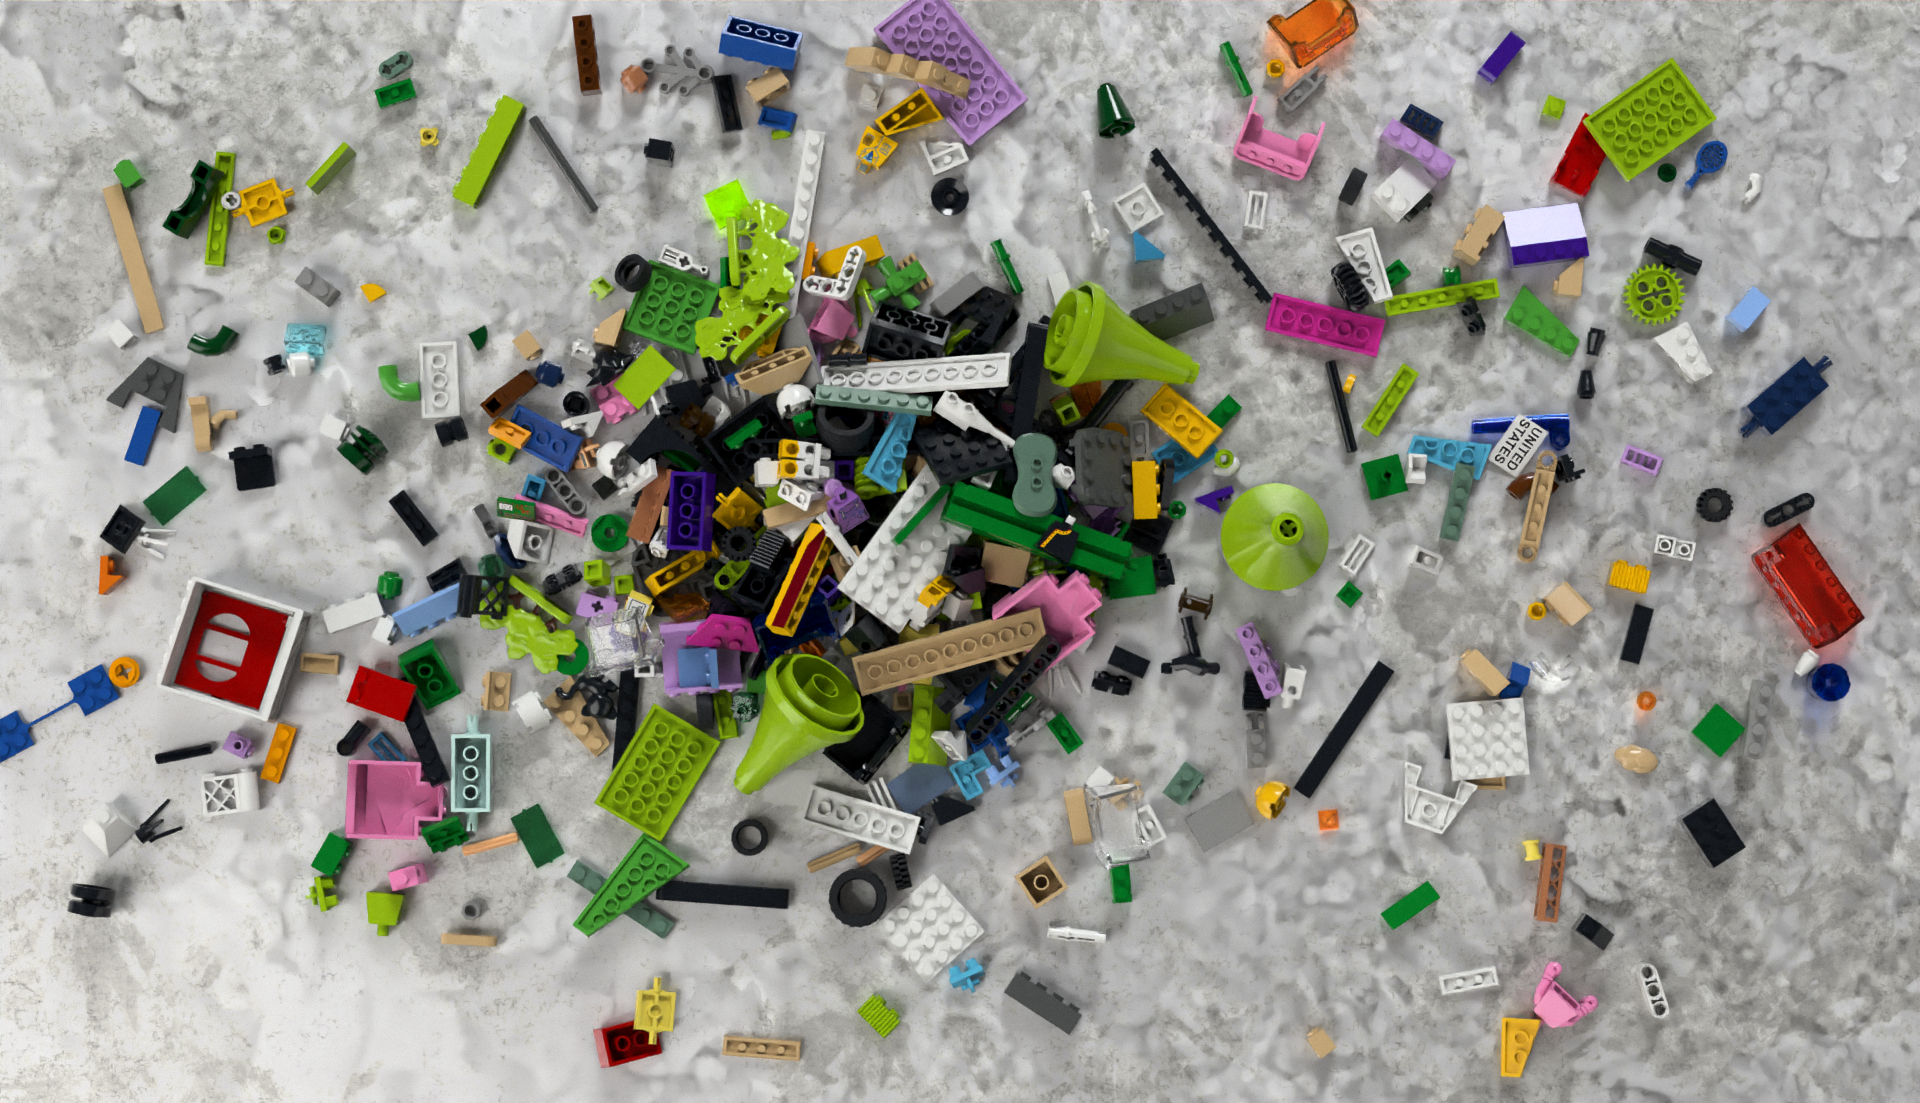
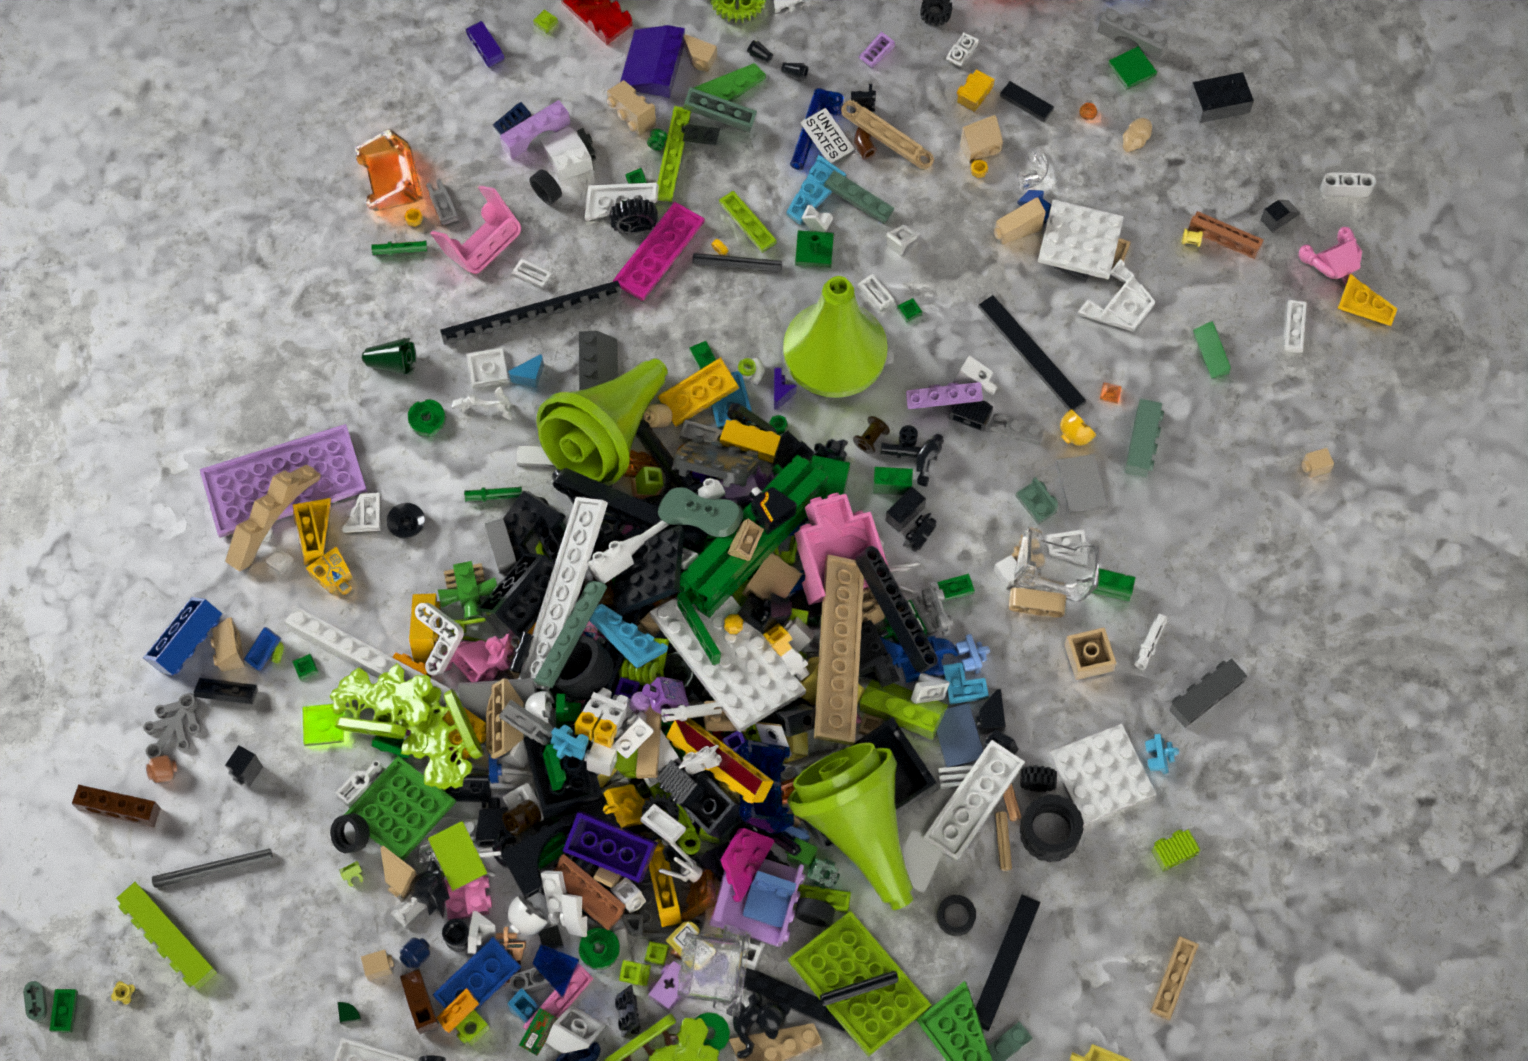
camera: 65 degrees left, 20 degrees down
none -> green tile [292,654,319,680]
none -> green plate [408,399,446,437]
none -> bright pink hips [485,633,514,671]
none -> light grey hinge [499,700,554,746]
none -> clear blue wing [532,944,579,998]
none -> medium azure hips [551,725,589,760]
none -> white slope [562,894,587,937]
none -> white tile [641,804,686,845]
none -> tan head [644,403,672,428]
none -> white plant [659,841,702,882]
none -> white hinge [679,745,722,774]
none -> sand green brick [683,87,757,133]
none -> yellow tile [724,614,743,634]
none -> tan slope [728,518,764,561]
none -> black axle [820,971,899,1006]
none -> green brick [873,467,913,495]
none -> black wheel [899,425,918,446]
none -> sand green brick [1124,399,1164,478]

